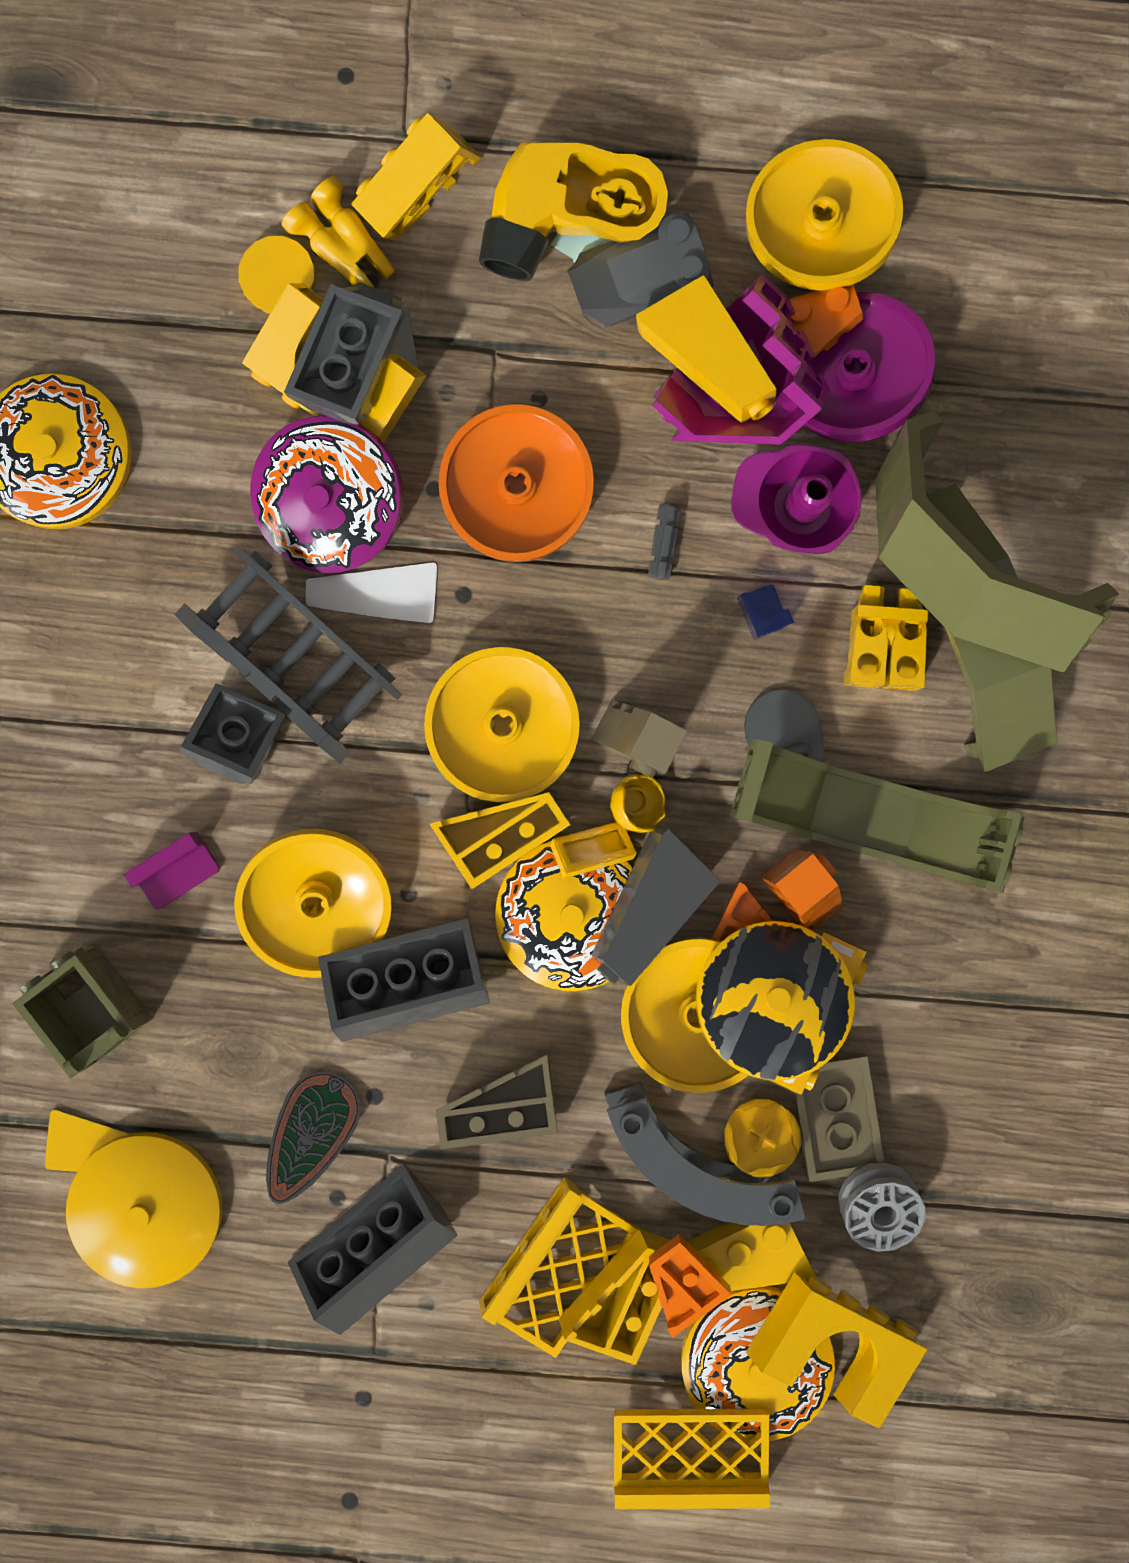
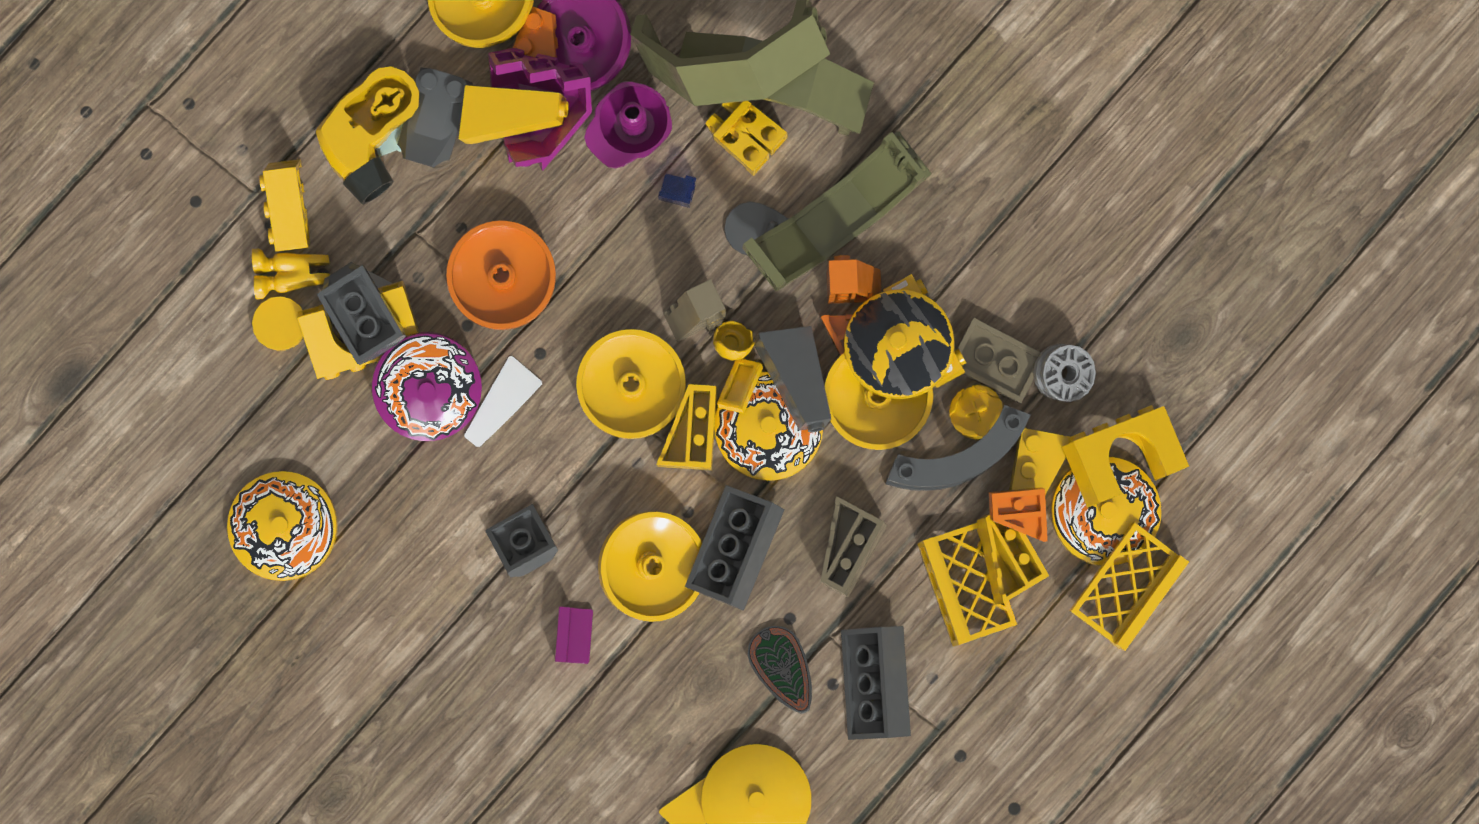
camera: 50 degrees left, 5 degrees down
olive container [12,947,153,1079] -> none
dark grey fence [174,546,403,763] -> none
dark grey axle [648,504,681,580] -> none

